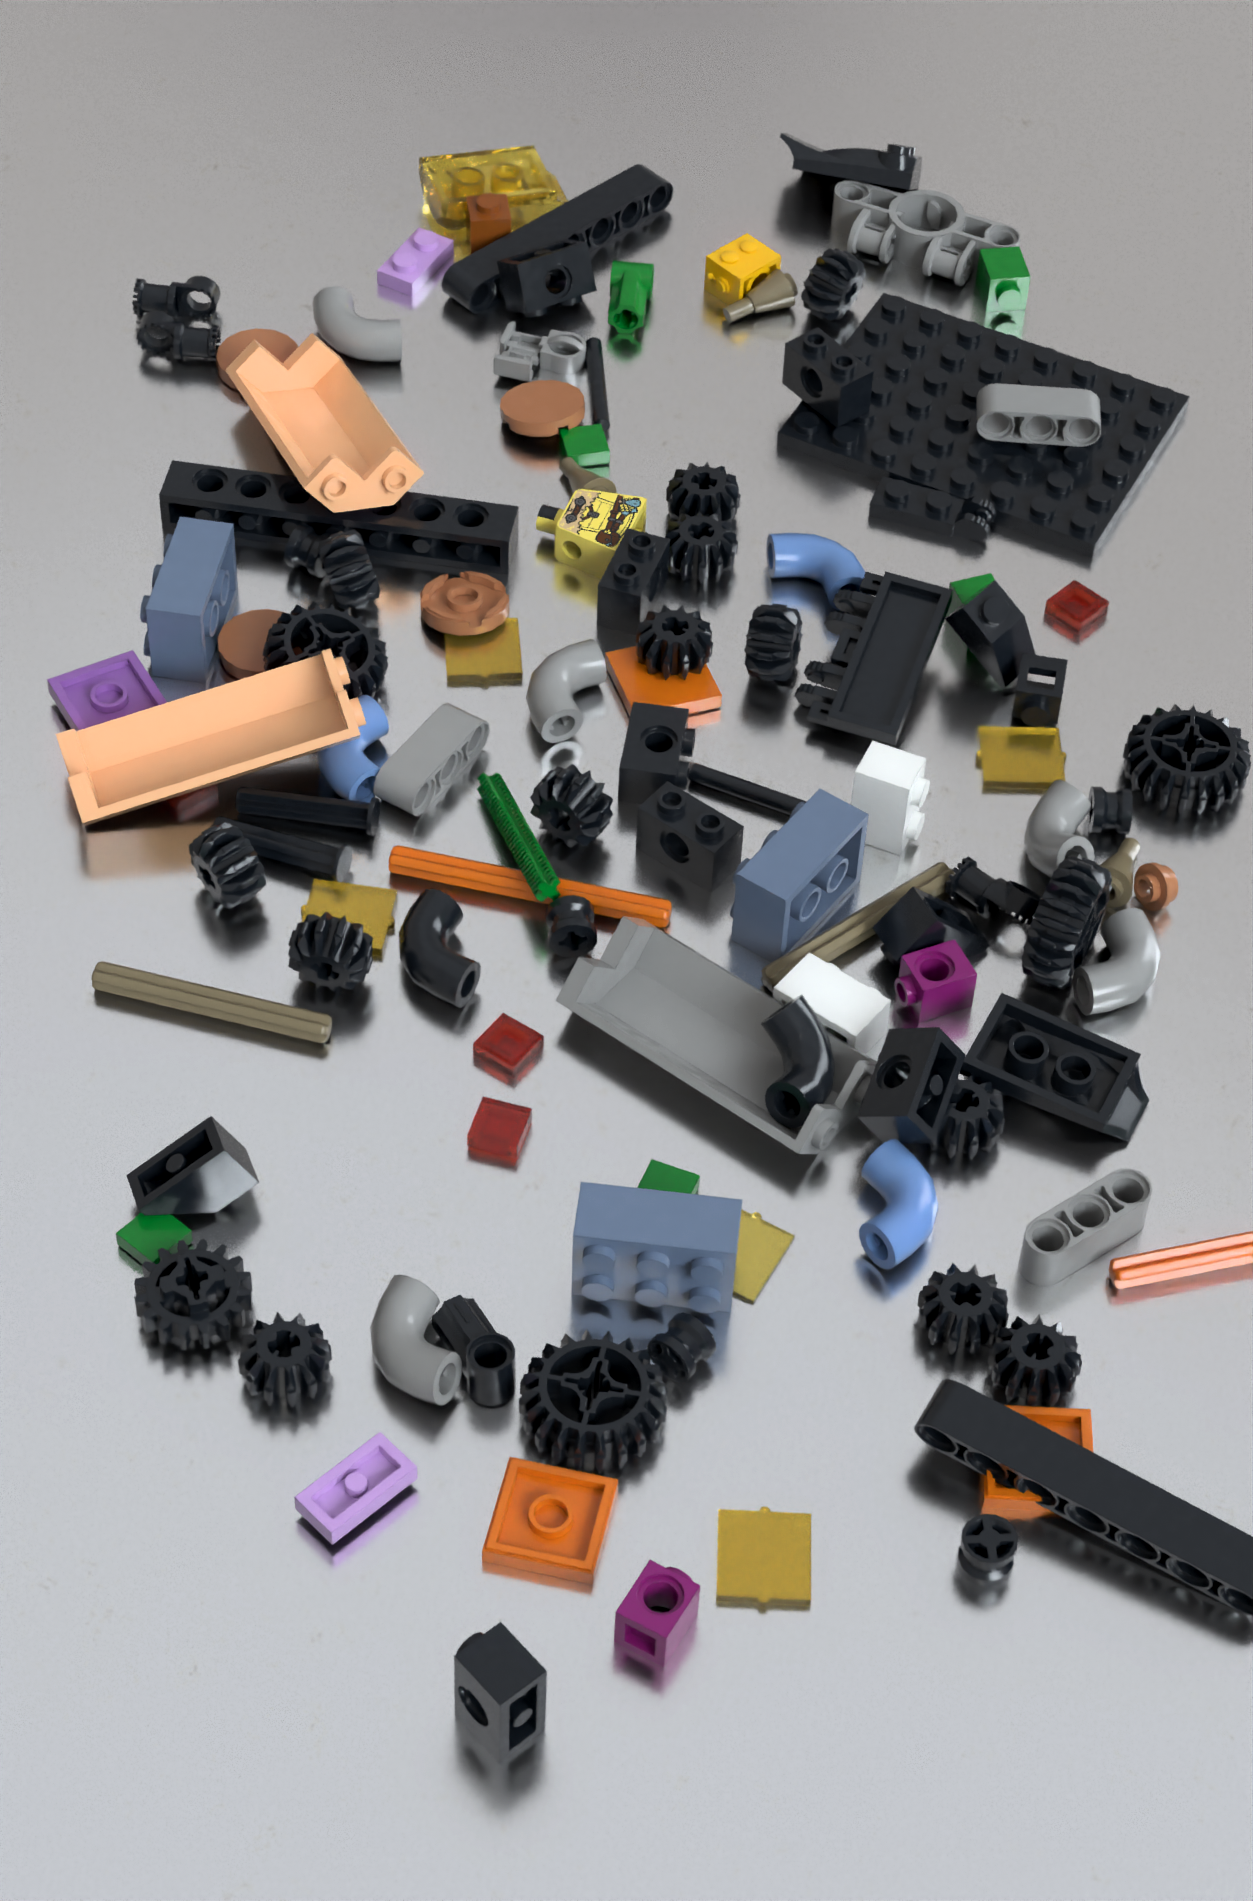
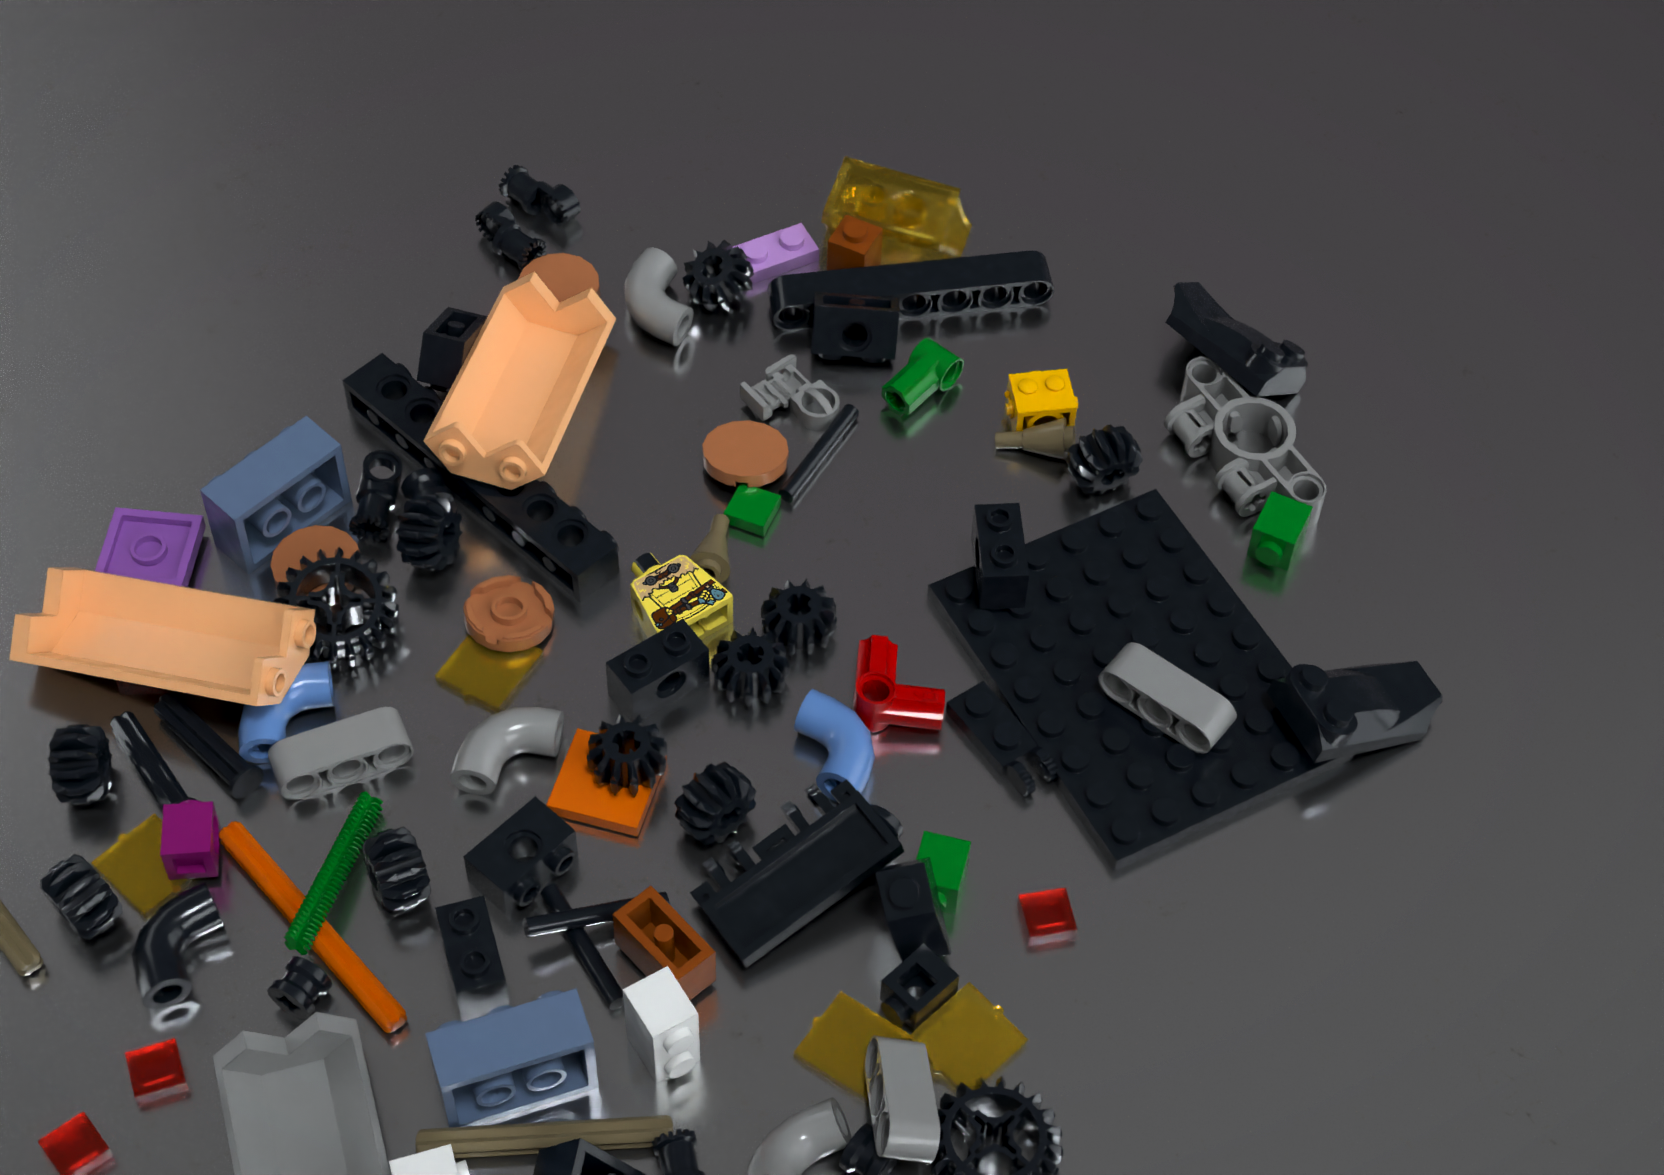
camera: 35 degrees right, 5 degrees up
none -> magenta brick [160,800,221,880]
none -> black connector [349,450,402,543]
none -> black brick [417,307,488,392]
none -> black bar [523,891,670,938]
none -> dark orange brick [612,886,716,1000]
none -> black gear [682,240,754,313]
none -> red piece [851,635,946,732]
none -> light grey beam [864,1035,940,1164]
none -> clear yellow piece [908,982,1028,1090]
none -> black slope [1266,661,1442,763]

